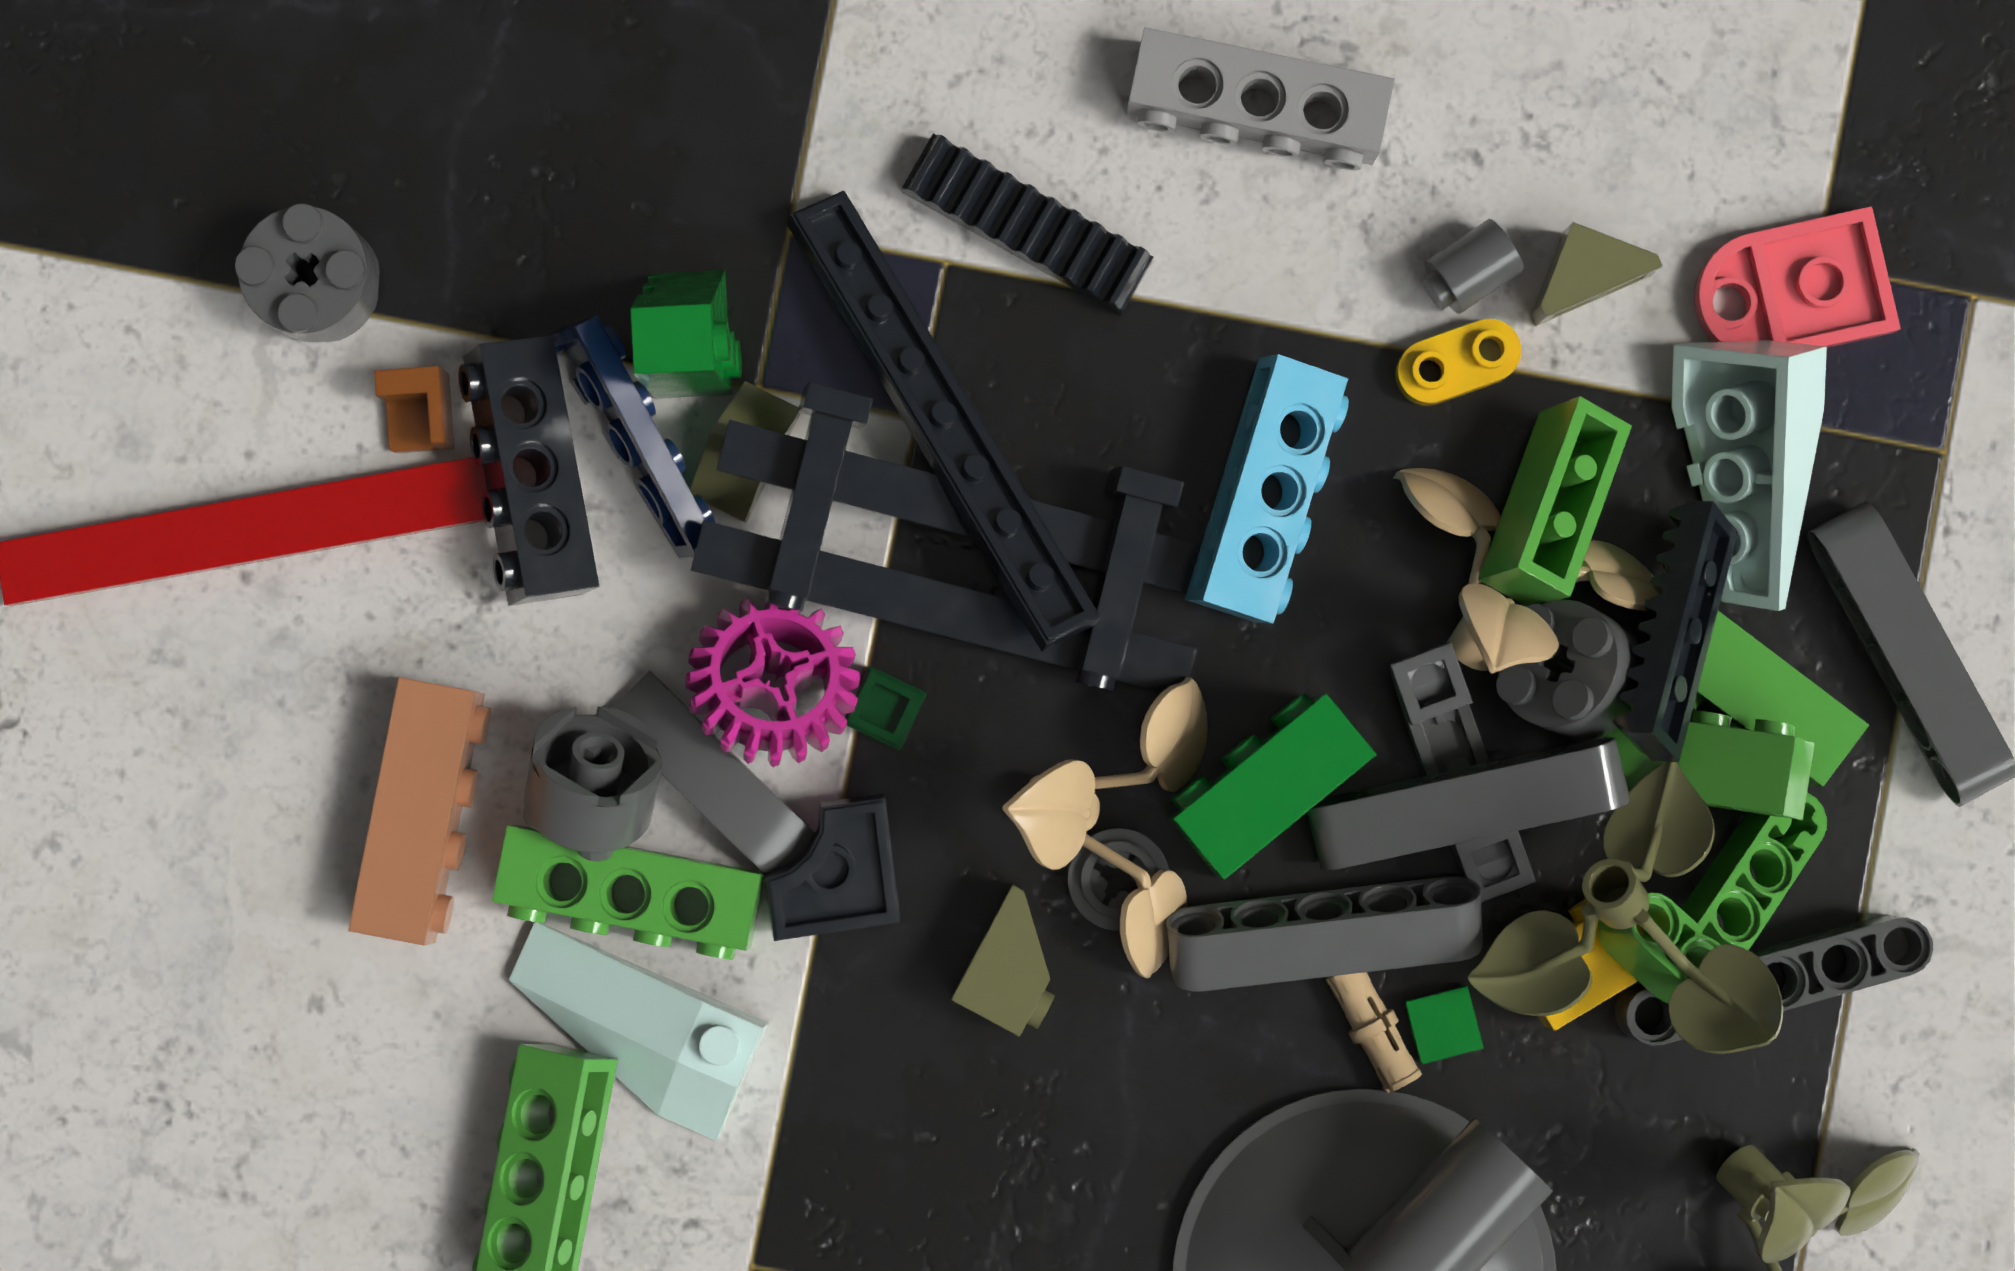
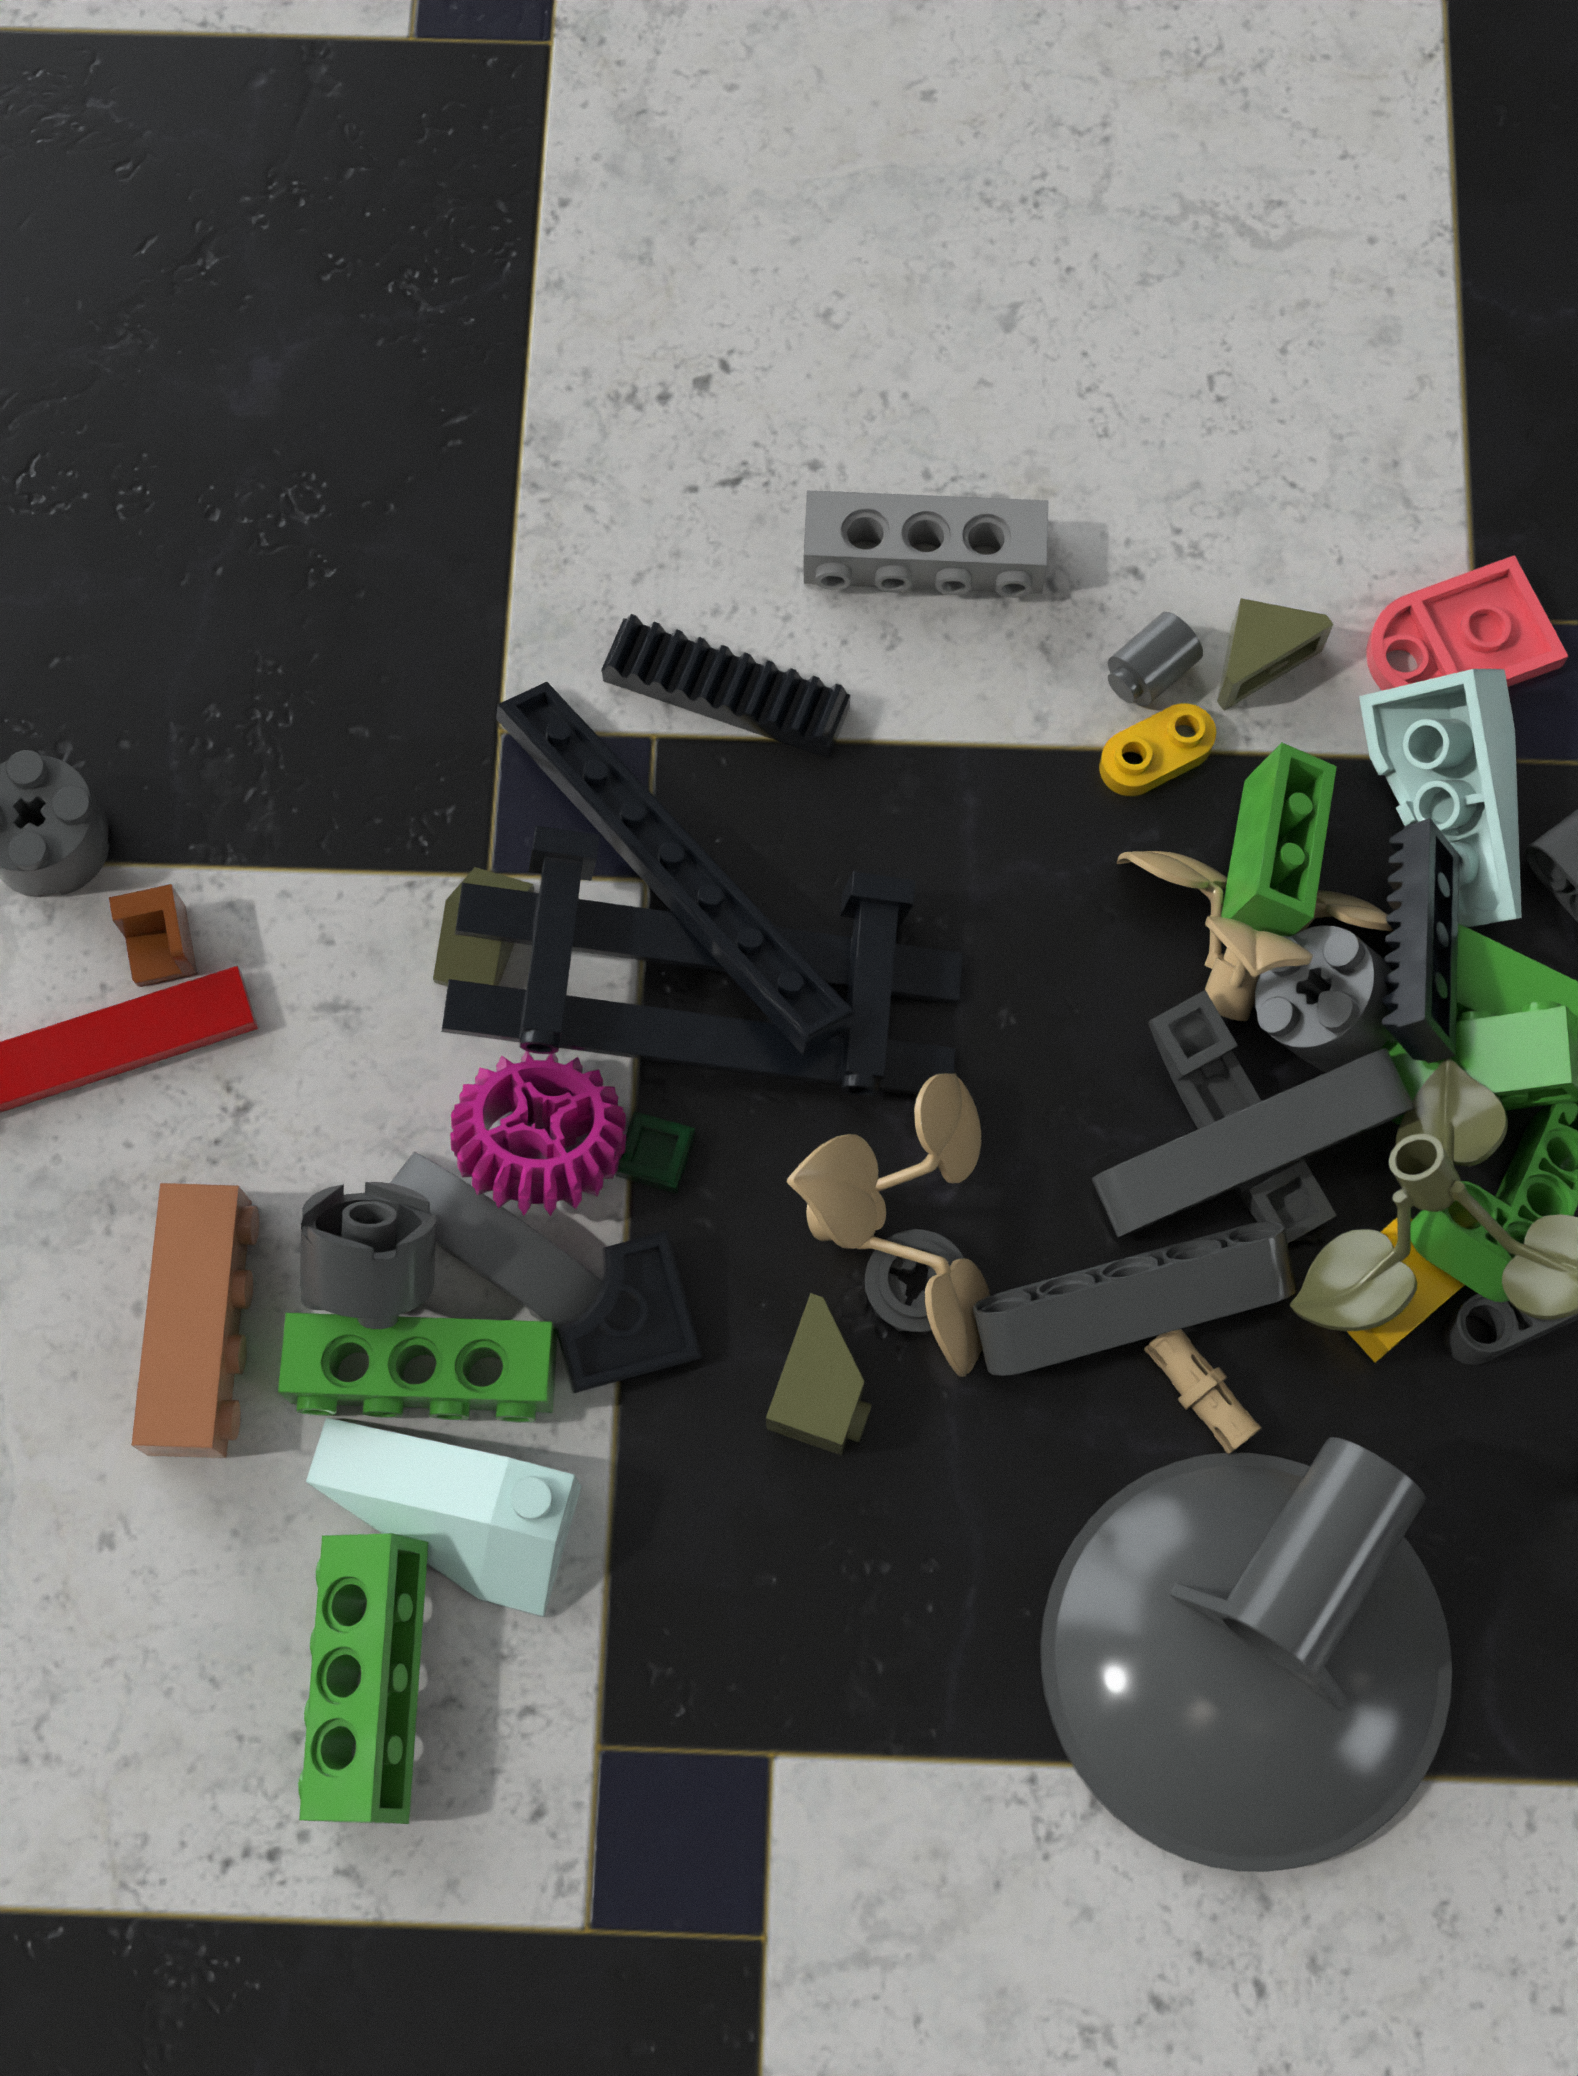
camera: 10 degrees left, 15 degrees down
black brick [458,336,600,606] -> none
dark blue wing [547,315,715,558] -> none
green wedge [631,270,742,399] -> none
green brick [1168,693,1377,880] -> none
medium azure brick [1185,354,1349,624] -> none
green tile [1403,985,1484,1064] -> none

